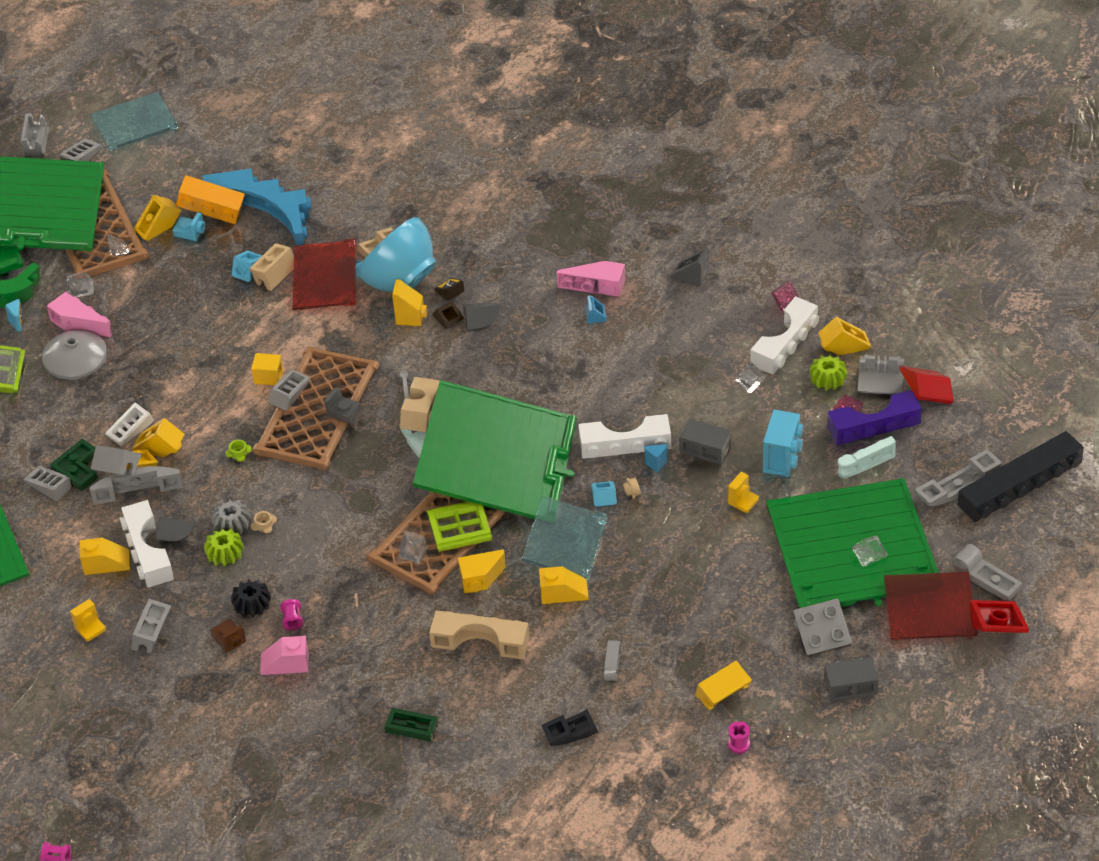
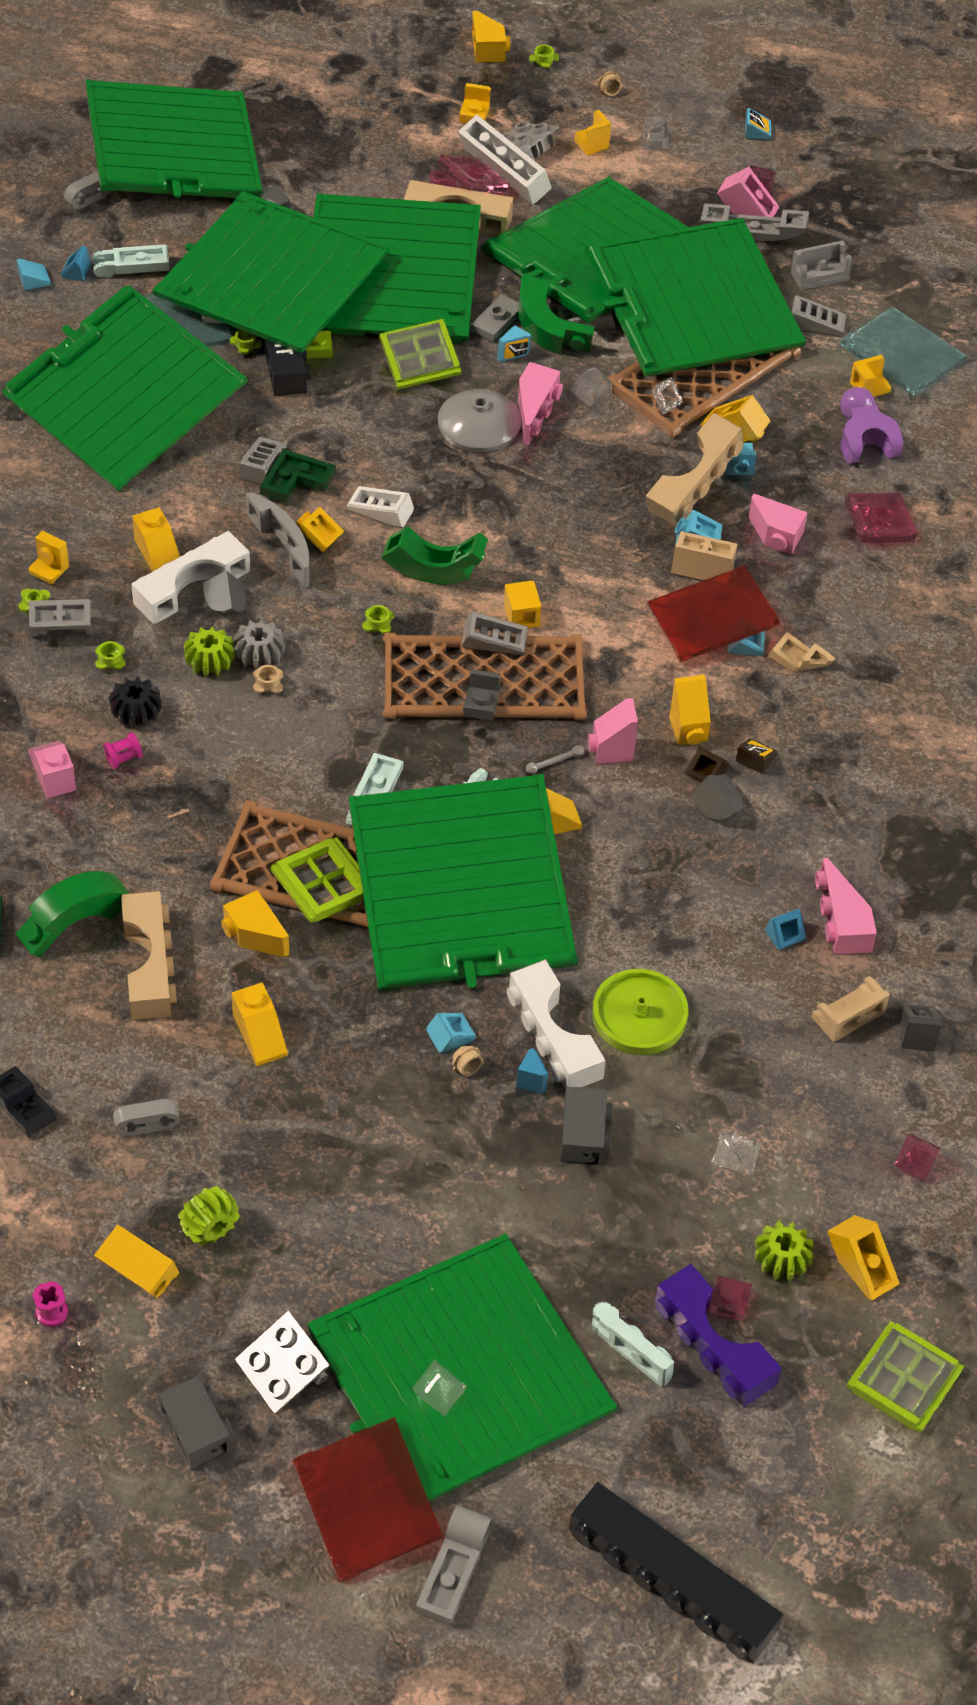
camera: 65 degrees right, 5 degrees up
light grey hinge [91,445,142,475] -> none
yellow slope [132,418,184,458] -> none
light orange brick [176,175,245,224] -> none
dark azure arch [203,168,312,249] -> none
reddish brown bracket [210,619,246,653] -> none
medium azure piece [356,217,437,292] -> none
tan arch [400,377,440,432] -> none
clear slope [400,530,427,564] -> none
clear light blue piece [522,496,608,581] -> none
yellow bracket [728,472,759,513] -> none
white arch [750,296,819,375] -> none
medium azure piece [763,409,804,477] -> none
light grey hinge [857,354,904,395] -> none
red slope [899,366,954,404] -> none
light grey slope [915,449,1002,506] -> none
red slope [970,600,1029,633] -> none
none -> green arch [15,871,130,958]
none -> lime plate [18,589,50,616]
none -> lime plate [95,641,126,670]
none -> lime gear [178,1186,240,1246]
none -> light aqua hinge [346,753,403,826]
none -> green arch [381,526,488,585]
none -> bright pink slope [588,698,638,764]
none -> lime piece [592,969,688,1055]
none -> tan arch [646,413,744,527]
none -> bright pink slope [749,494,807,555]
none -> tan hinge [812,976,890,1042]
none -> medium lavender piece [840,387,903,464]
none -> clear pink plate [845,493,917,543]
none -> clear piece [846,1321,965,1433]
none -> yellow panel [850,355,891,397]

